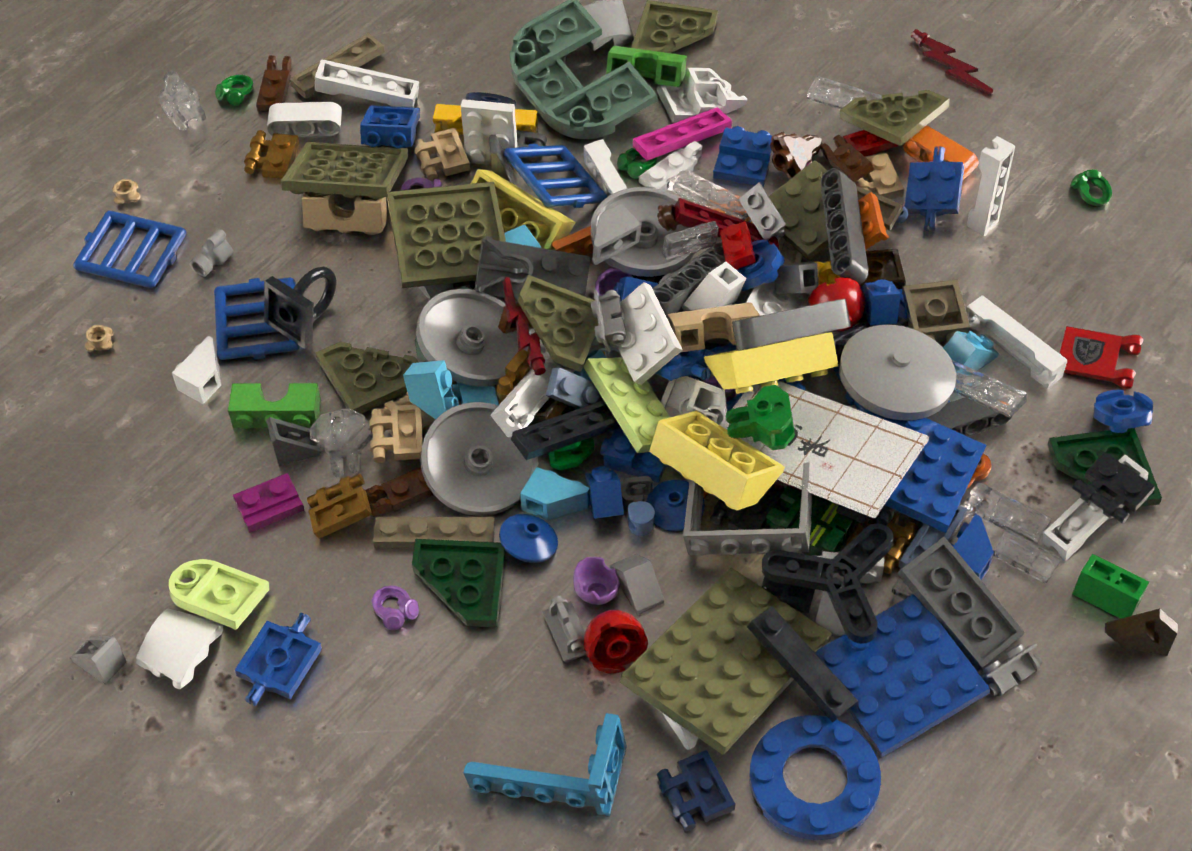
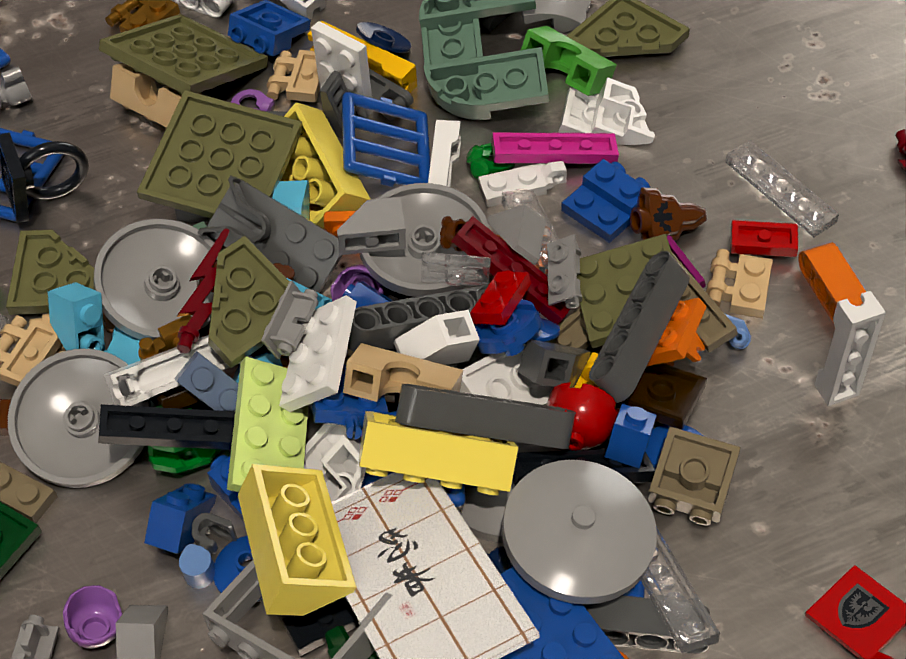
camera: 30 degrees right, 0 degrees up
blue dish [499,514,558,563] -> none
medium azure slope [520,467,590,520] -> none
green hinge [725,385,795,450] -> none
reddish brown hinge [820,135,874,182] -> none
olive plate [840,90,949,146] -> none
blue plate [904,146,964,231] -> none
medium azure slope [943,331,999,377] -> none
white piece [966,295,1068,389] -> none
none -> light grey slope [487,204,546,265]

